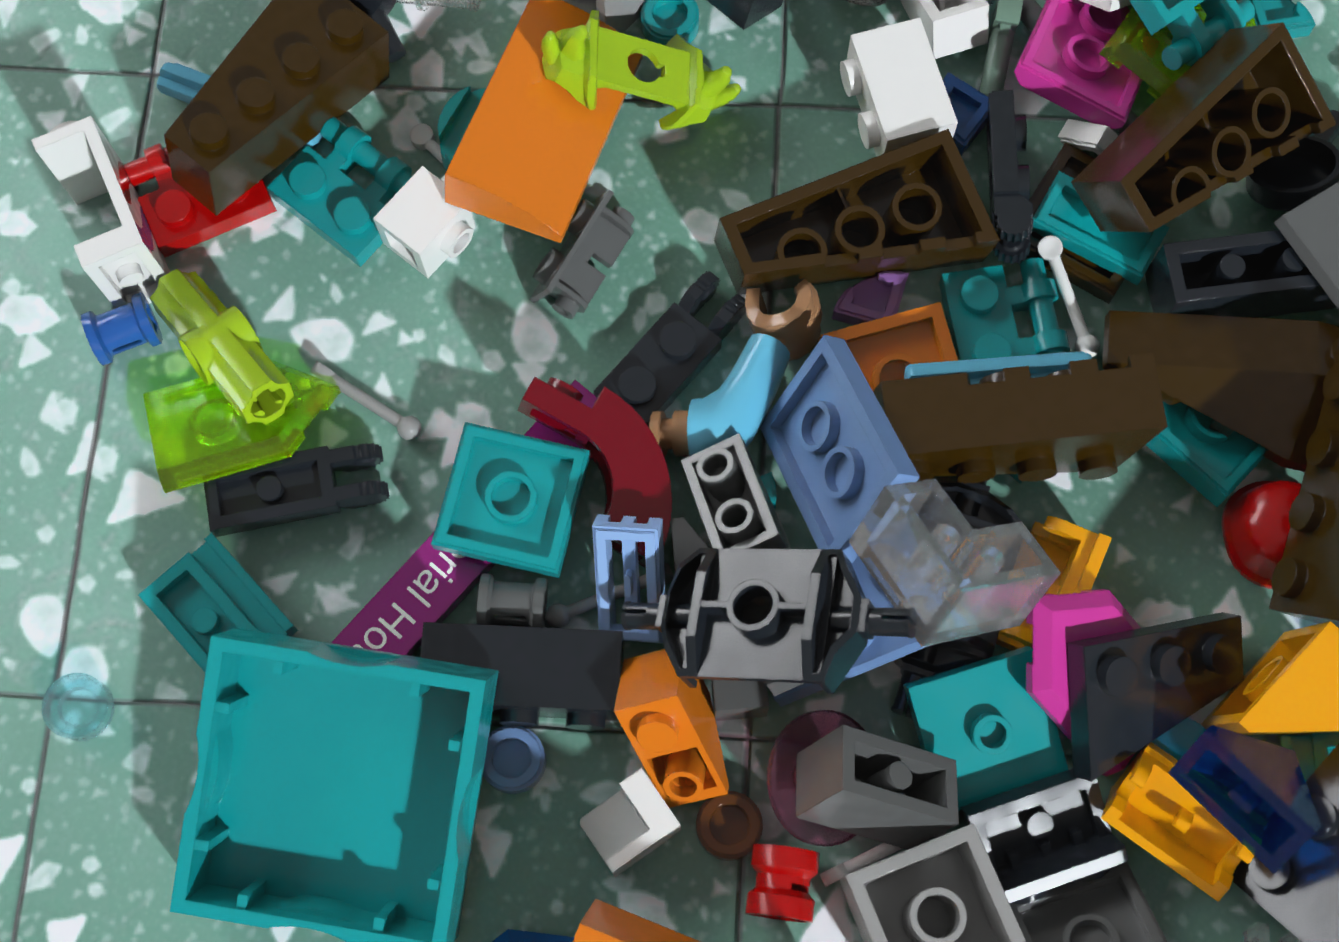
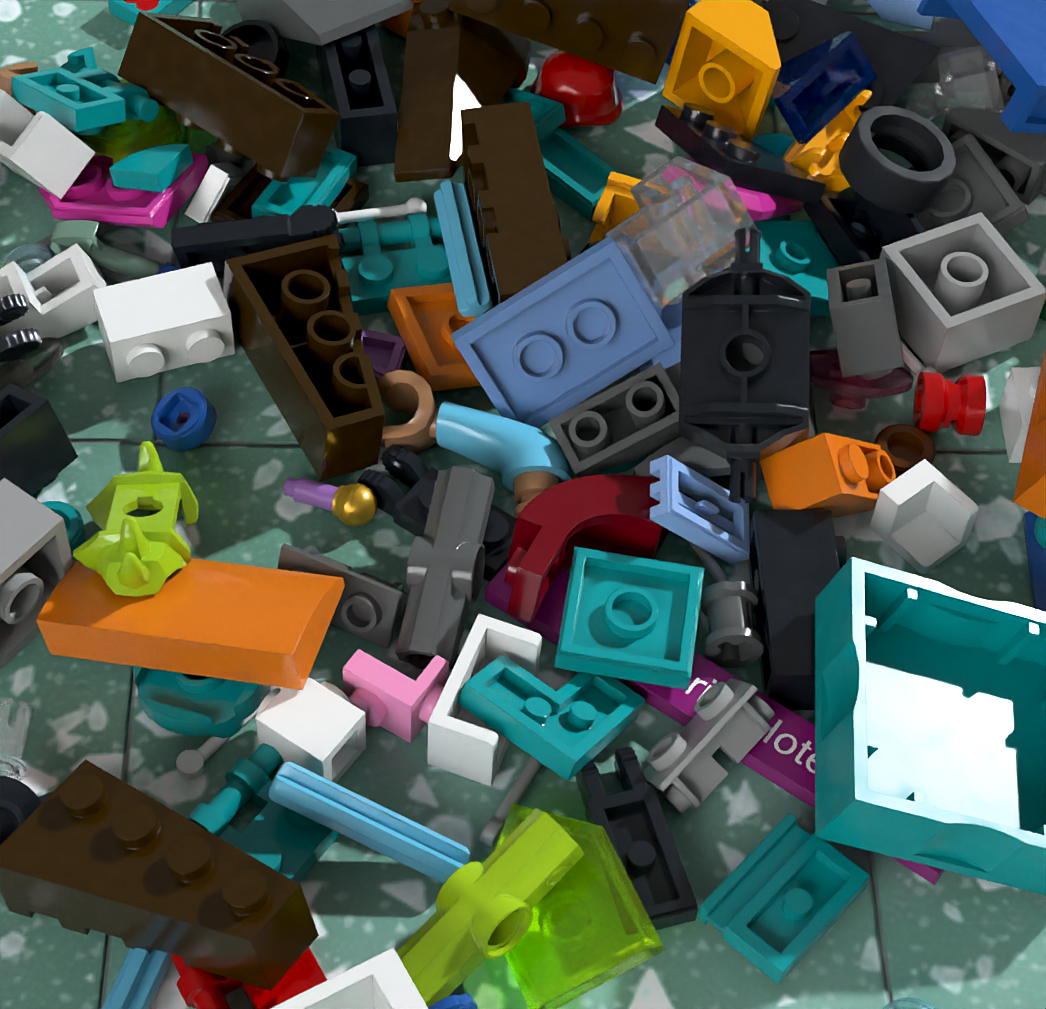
camera: 100 degrees left, 20 degrees down
none -> teal tile [109,144,193,193]
none -> blue tile [151,387,217,451]
none -> medium azure axle [268,762,470,883]
none -> piece [283,477,378,527]
none -> bright pink bracket [343,649,449,743]
none -> dark grey piece [395,466,495,669]
none -> white panel [427,614,542,786]
none -> teal plate [457,654,646,781]
none -> teal tile [539,127,622,222]
none -> light grey hinge [643,678,775,815]
none -> black tyre [839,106,956,214]

